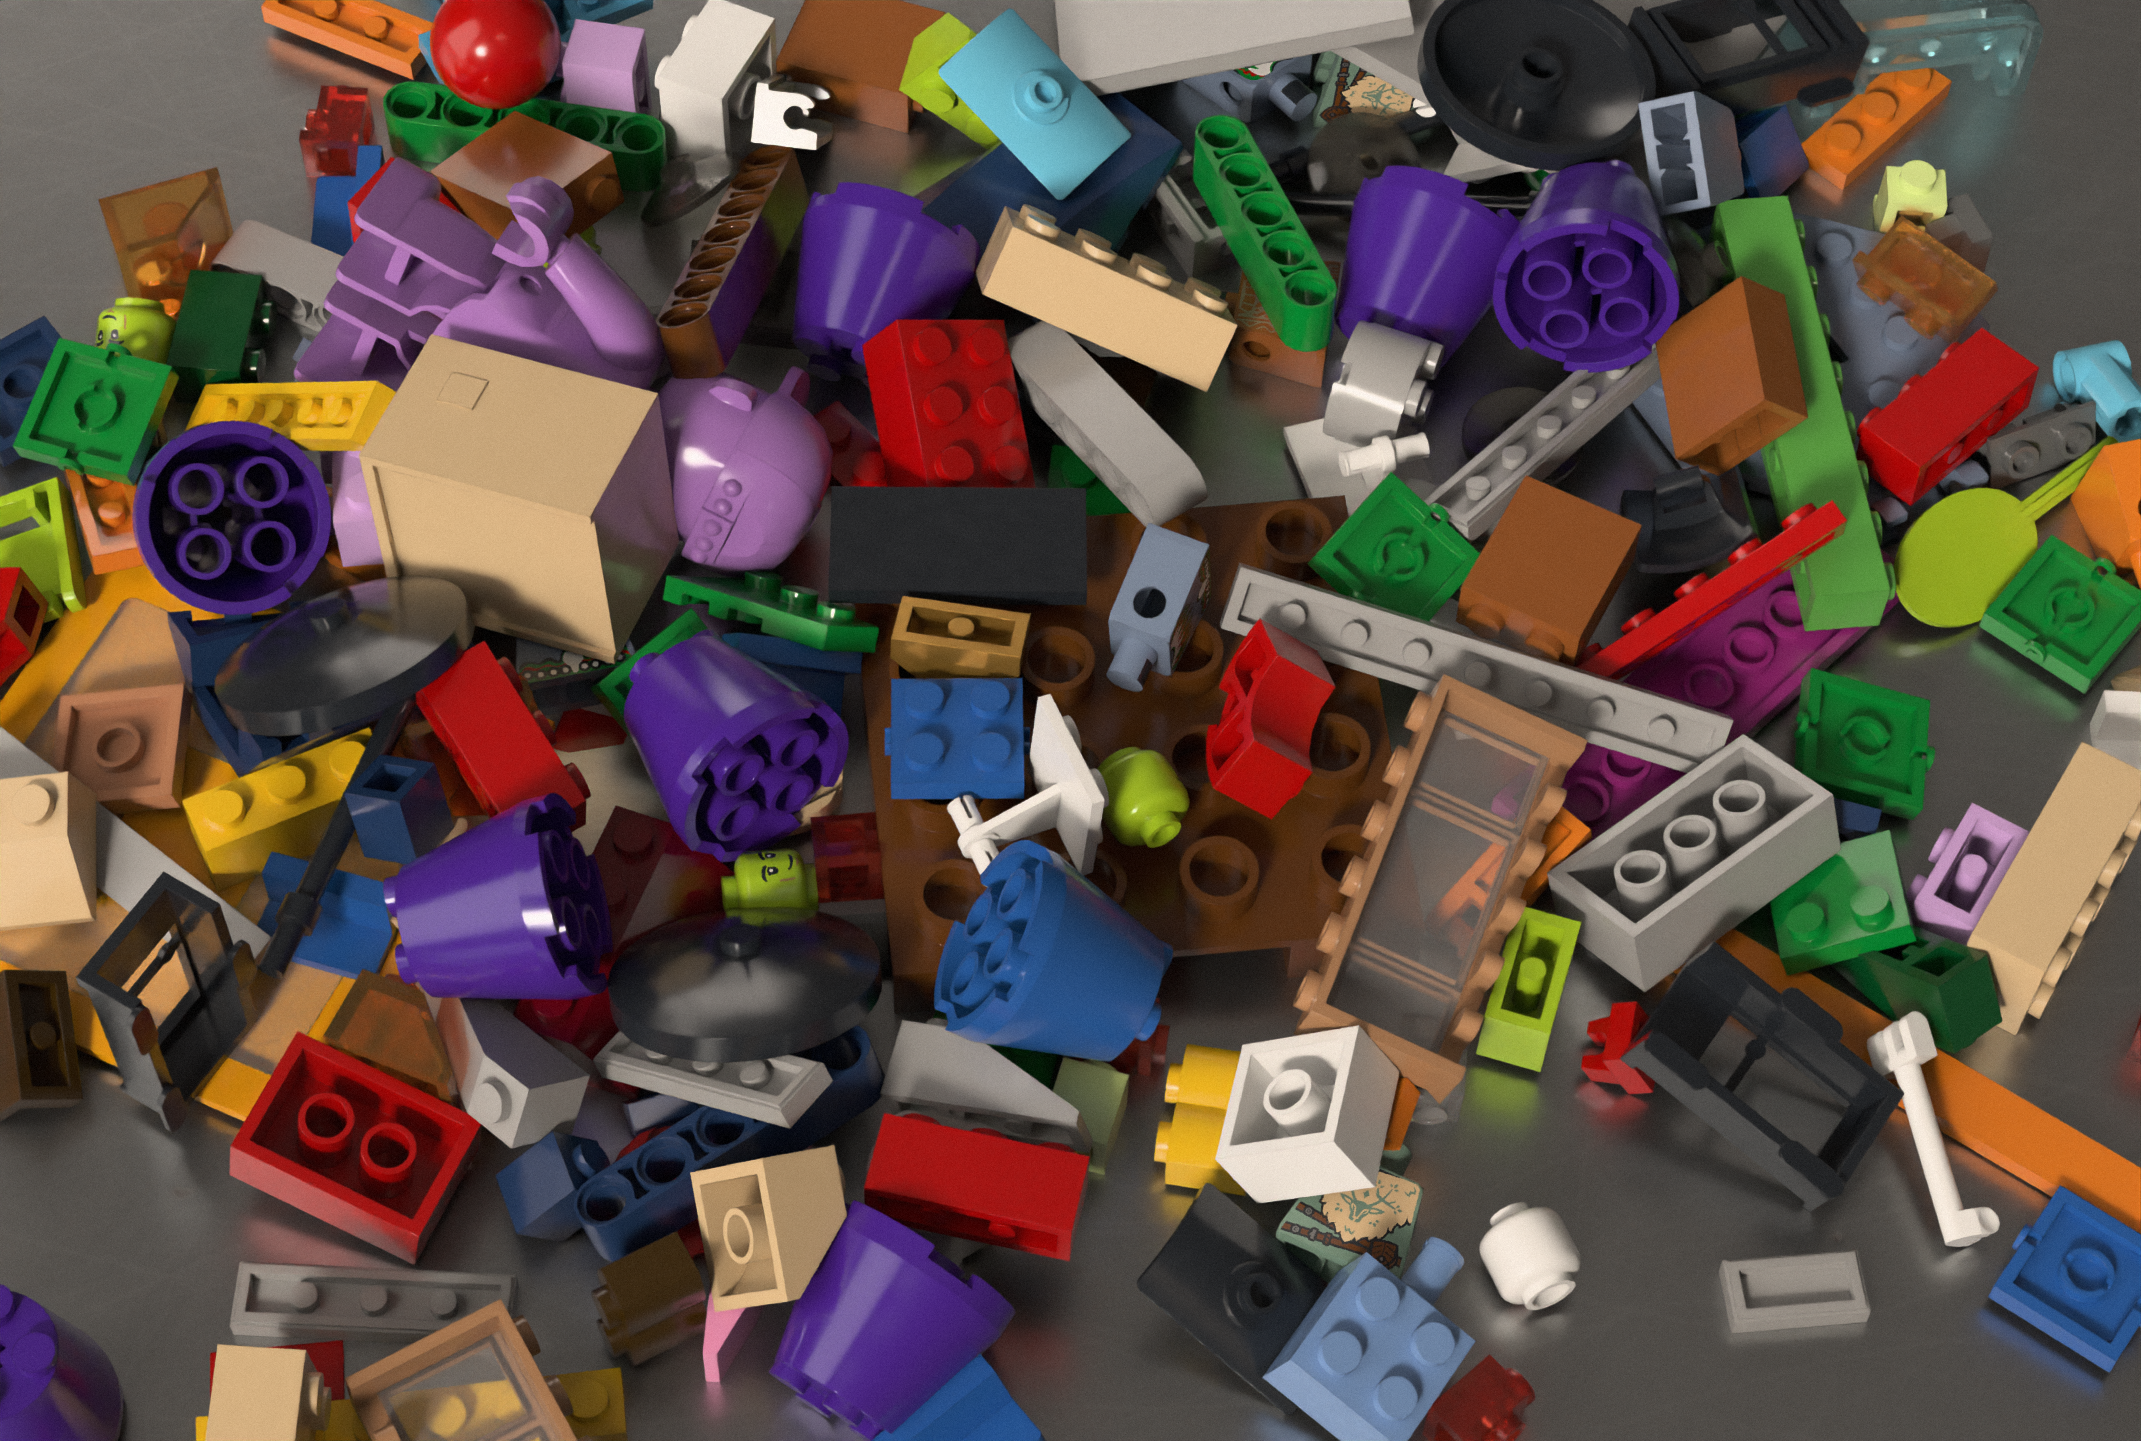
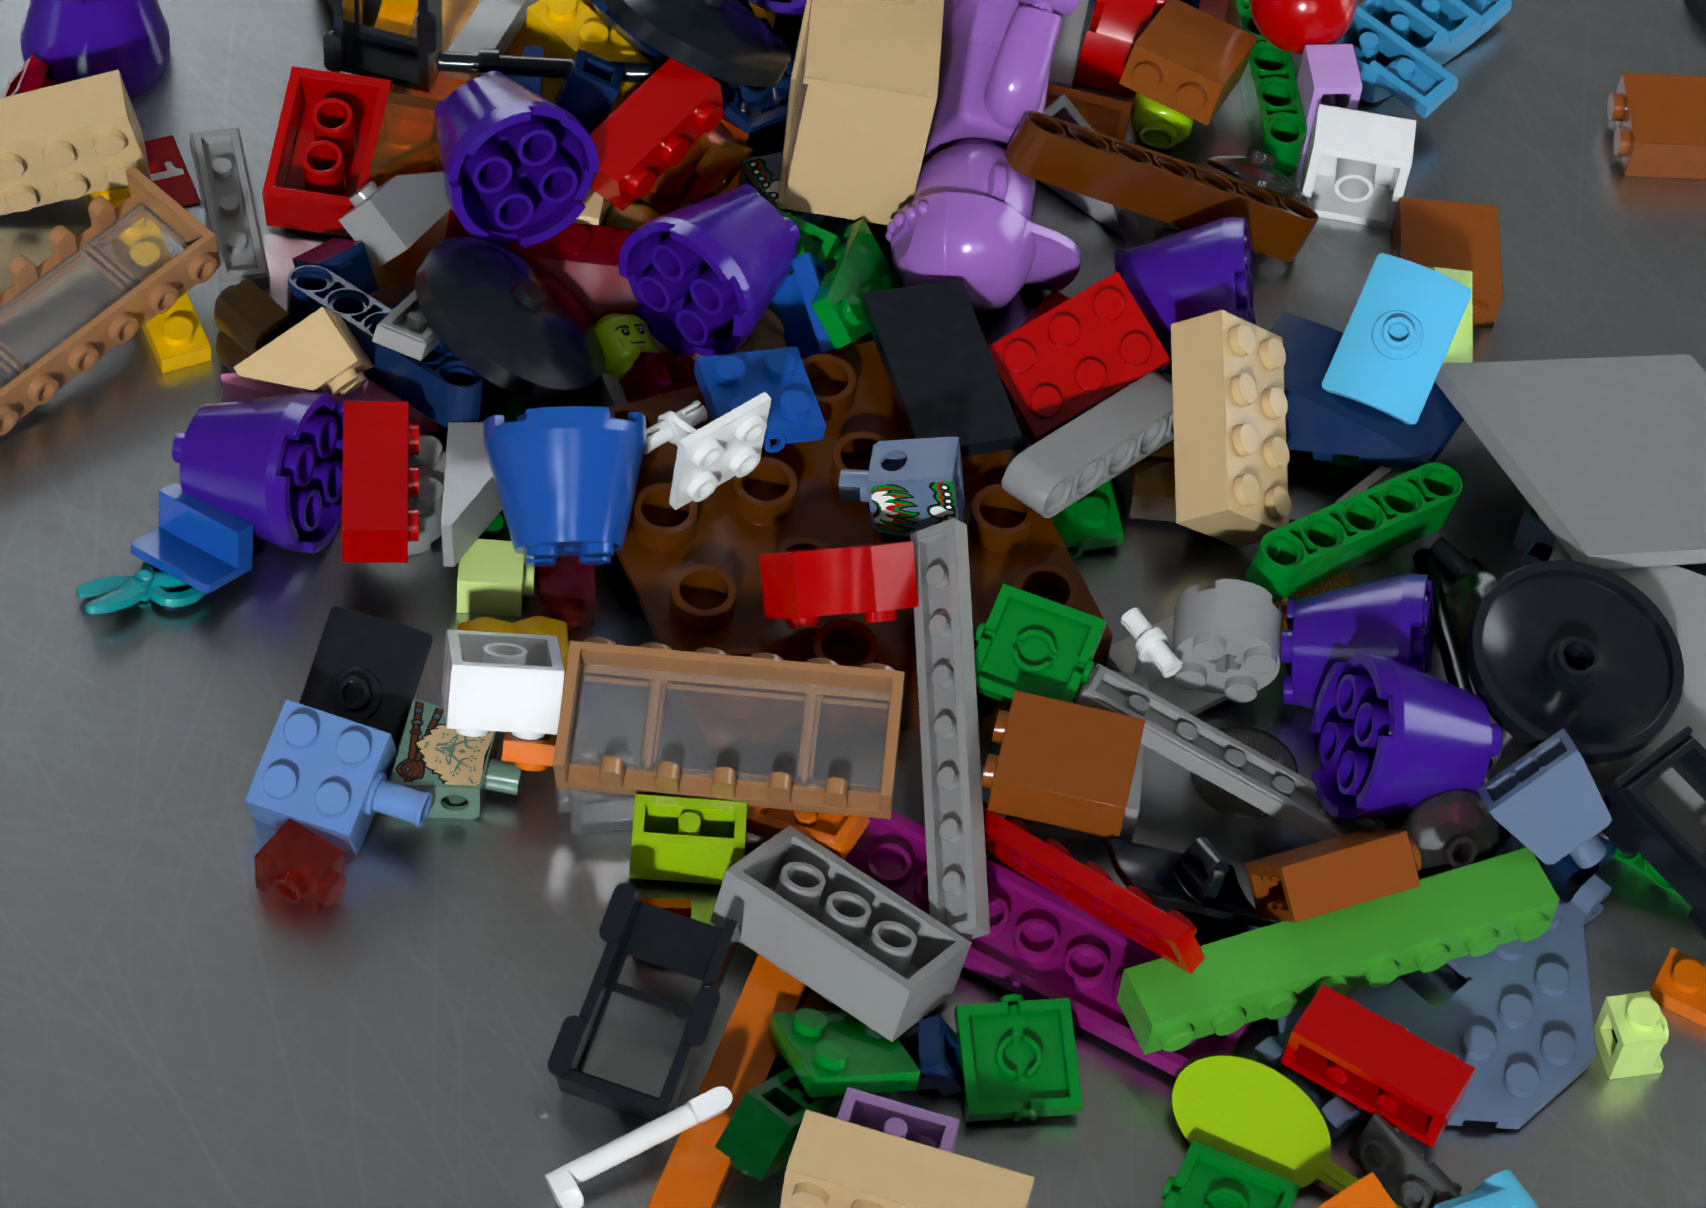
camera: 70 degrees right, 5 degrees down
hinge [751,73,834,150] -> none
pearl gold slope [890,596,1030,679] -> none
lime head [1097,747,1190,848] -> none
white head [1479,1202,1581,1310] -> none
light grey tile [1719,1249,1871,1334] -> none
blue panel [1734,104,1809,198] -> none
clear orange bracket [1852,215,1998,345] -> none
dark grey tile [1924,193,1994,279] -> none

